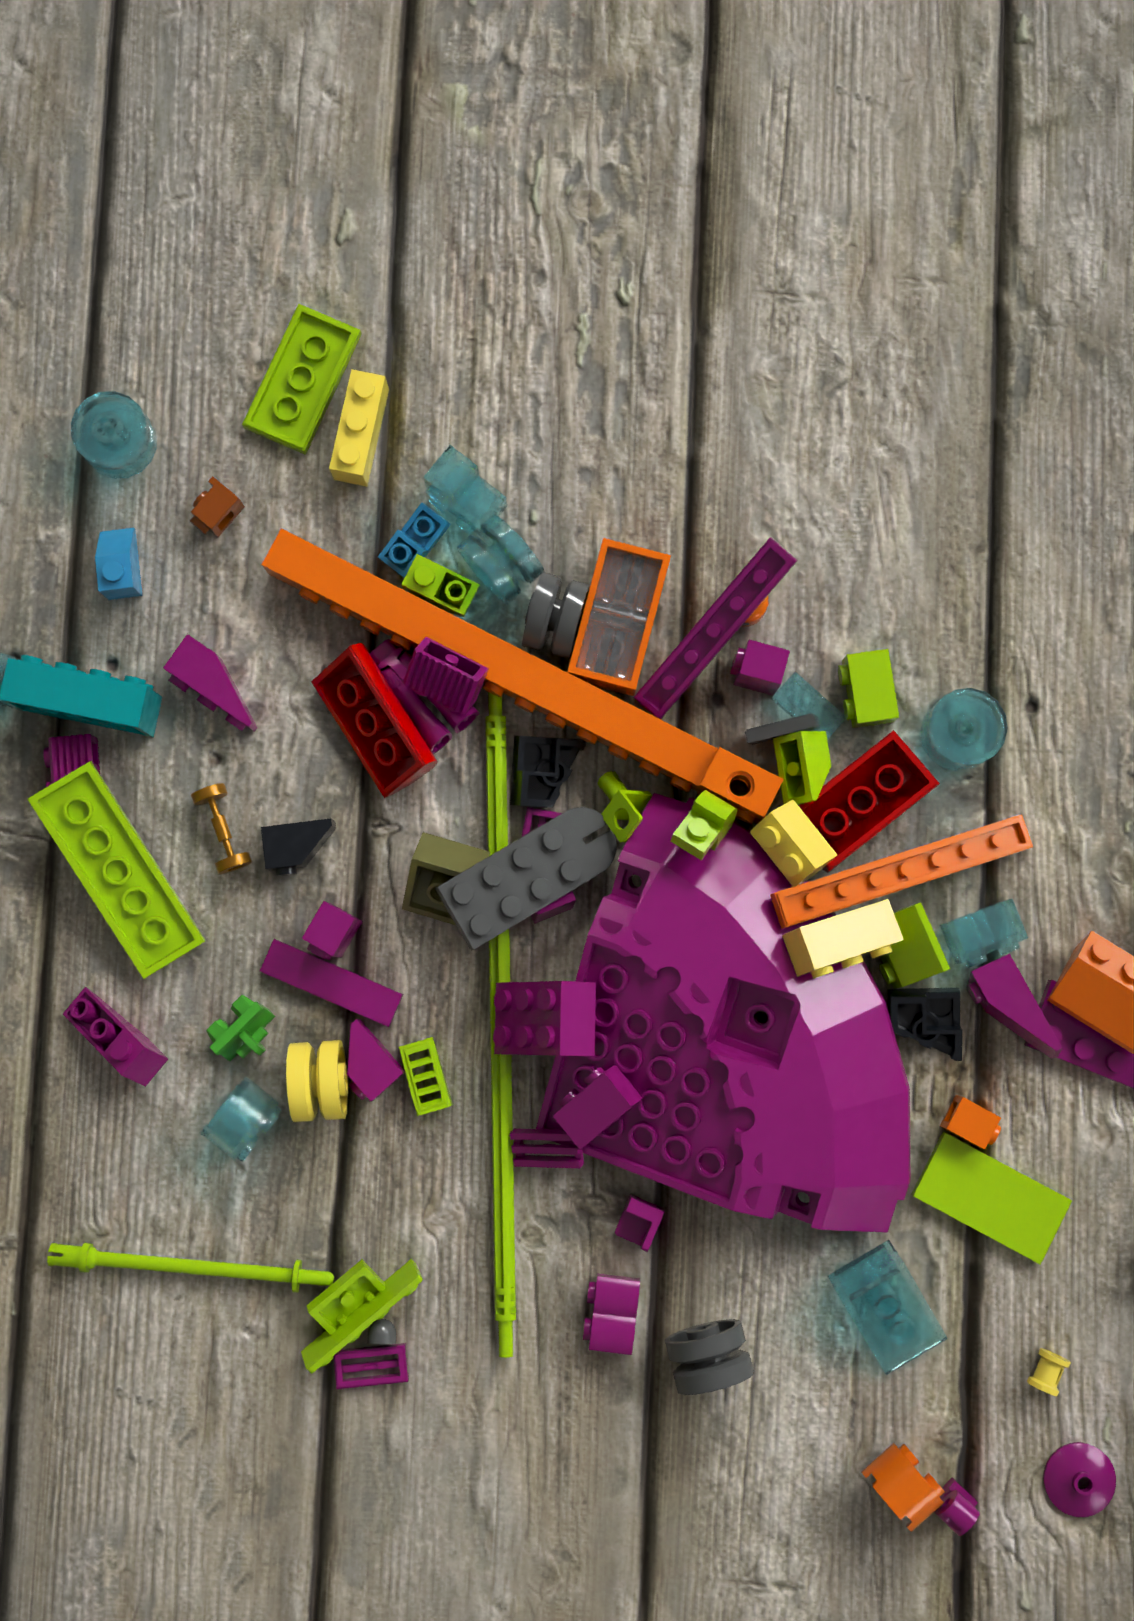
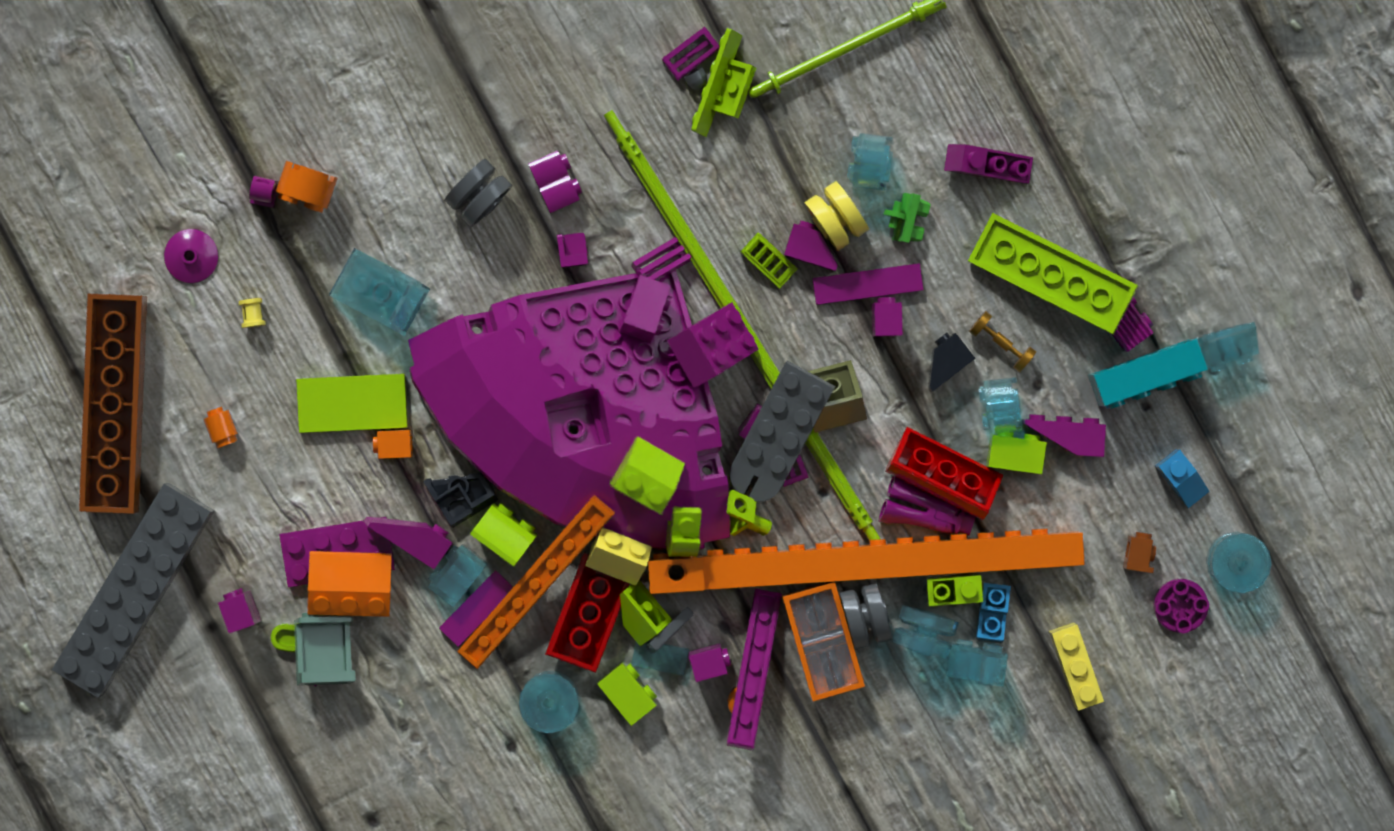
camera: 150 degrees right, 5 degrees up
lime tile [242,303,362,455] -> none
magenta brick [403,637,489,714] -> none
black slope [510,736,586,808] -> none
light yellow brick [782,899,904,979] -> none
none -> magenta tile [439,570,513,646]
none -> lime slope [610,436,685,514]
none -> clear light blue brick [979,377,1022,435]
none -> lime brick [986,430,1047,474]
none -> magenta tile [1153,578,1210,633]

